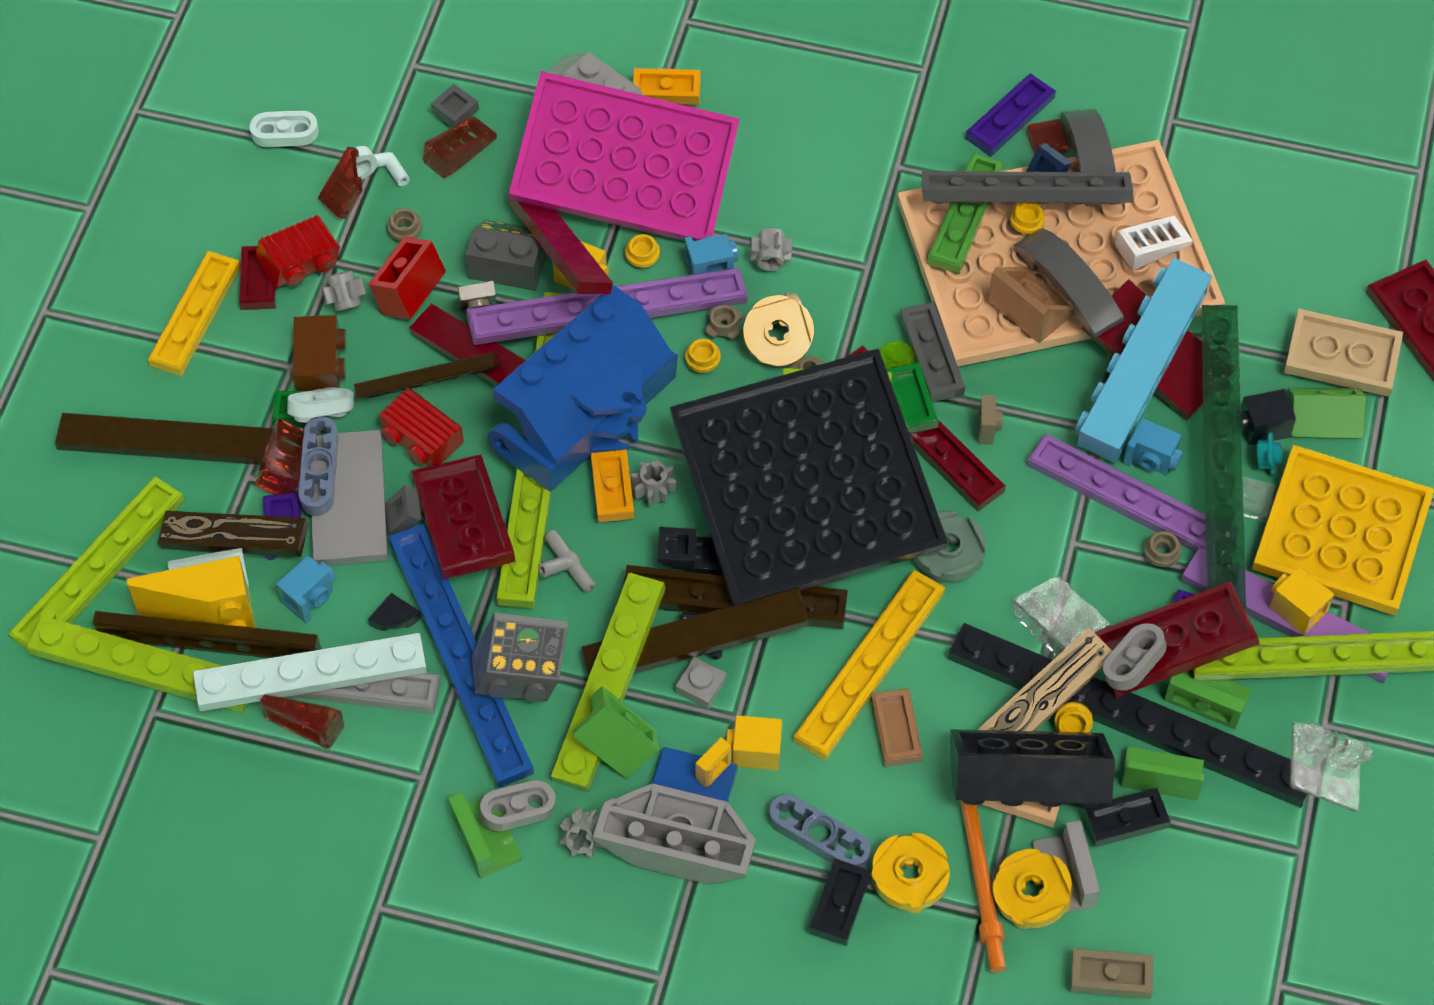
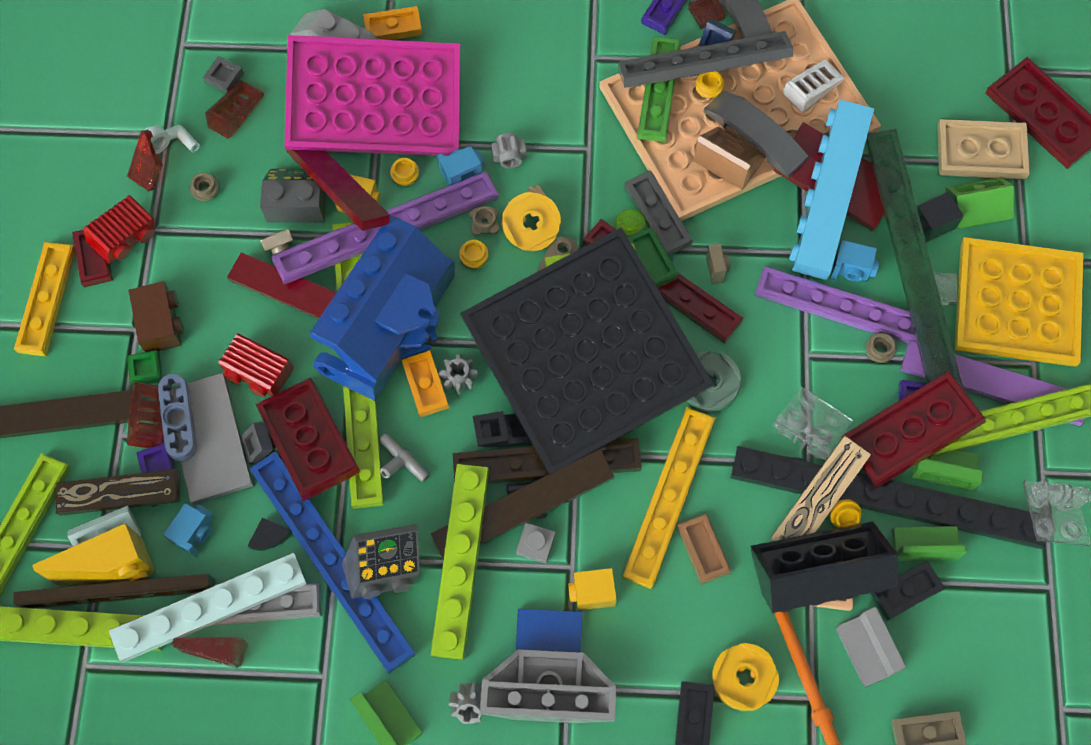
camera: 10 degrees left, 10 degrees up
light aqua plate [250,111,319,147] -> none
light aqua plate [287,387,354,423] -> none
light grey gear [321,270,367,311] -> none
dark brown tile [354,353,502,399] -> none
red brick [368,236,446,319] -> none
light grey plate [479,780,556,831] -> none
bright green panel [573,686,659,778] -> none
yellow tile [695,737,732,788] -> none
sand blue beam [769,794,871,868] -> none
yellow plate [993,849,1073,930] -> none
light grey plate [1103,623,1167,690] -> none
teal plate [1257,433,1283,475] -> none
yellow brick [1269,566,1334,635] -> none

